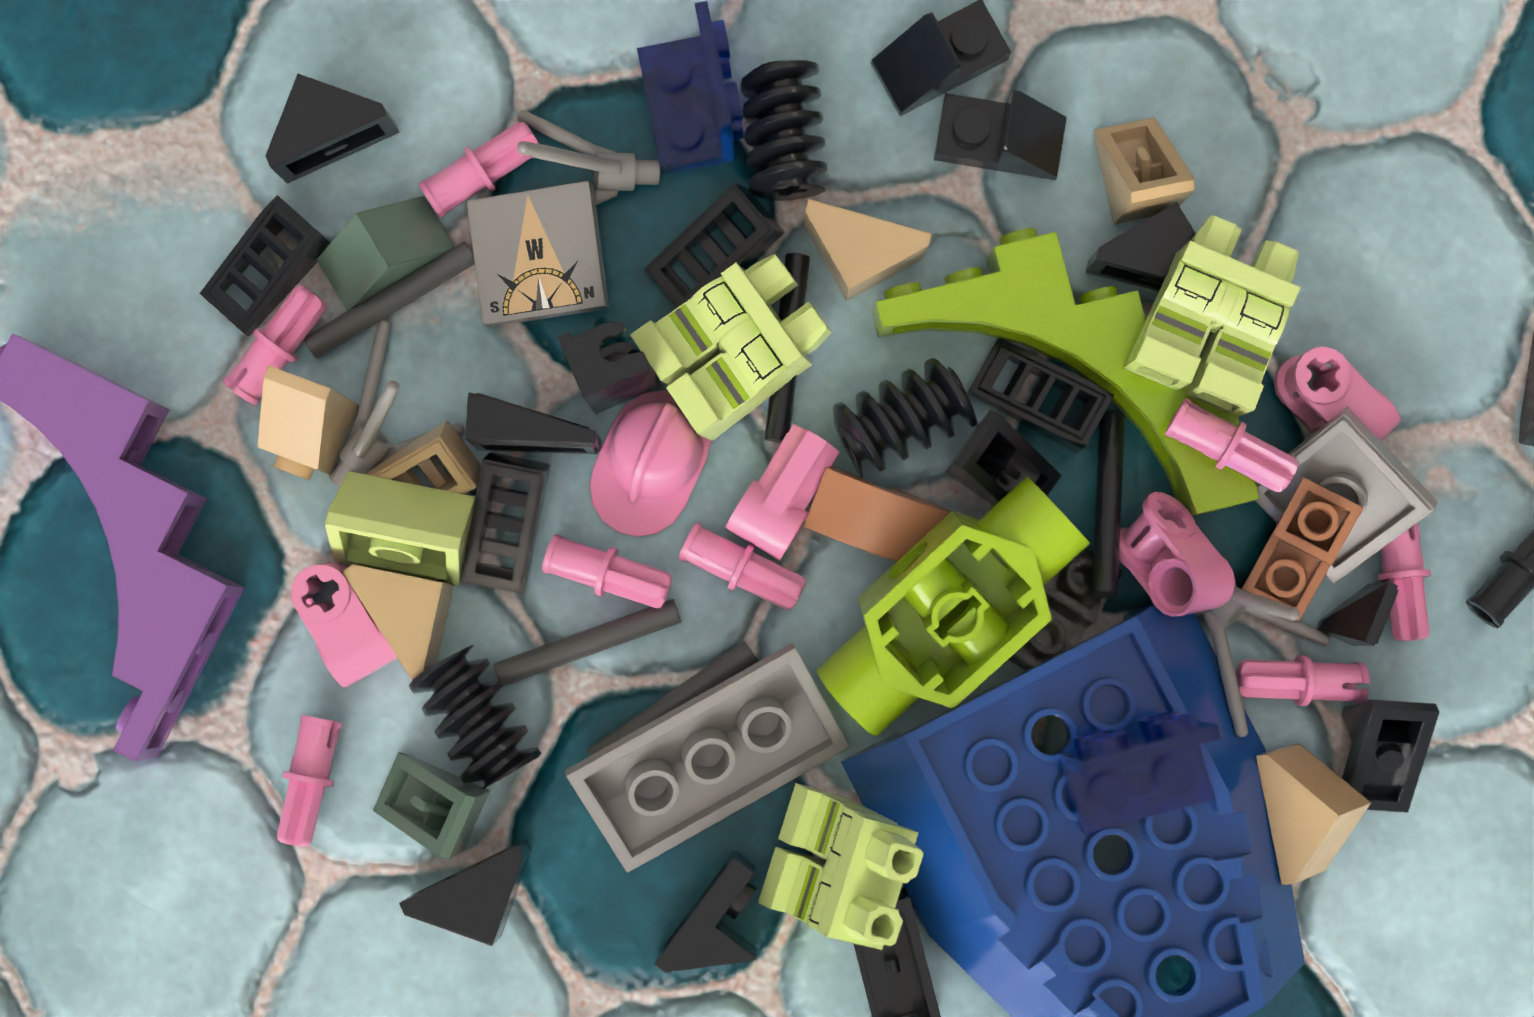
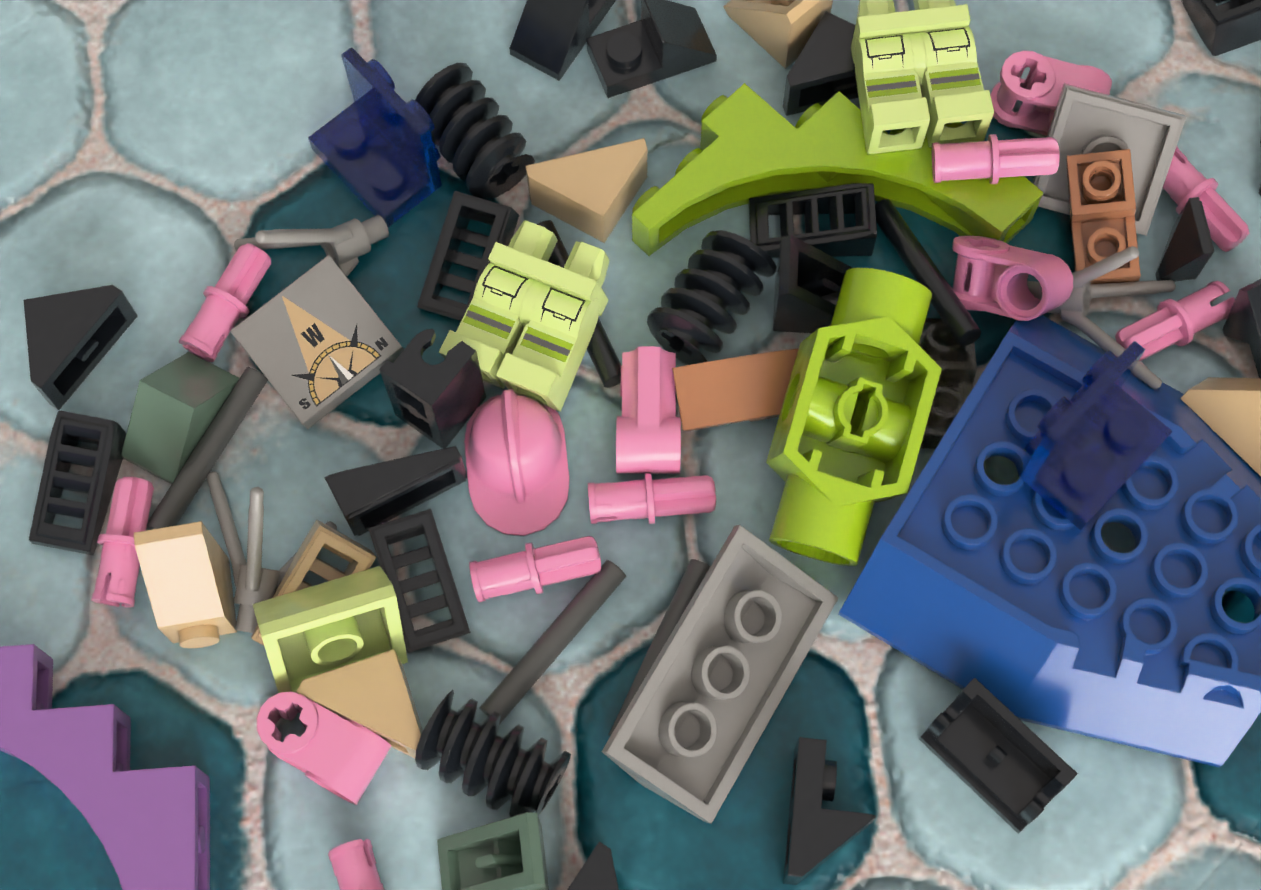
camera: 30 degrees left, 15 degrees down
yellowish green hips [758,783,923,950] -> none

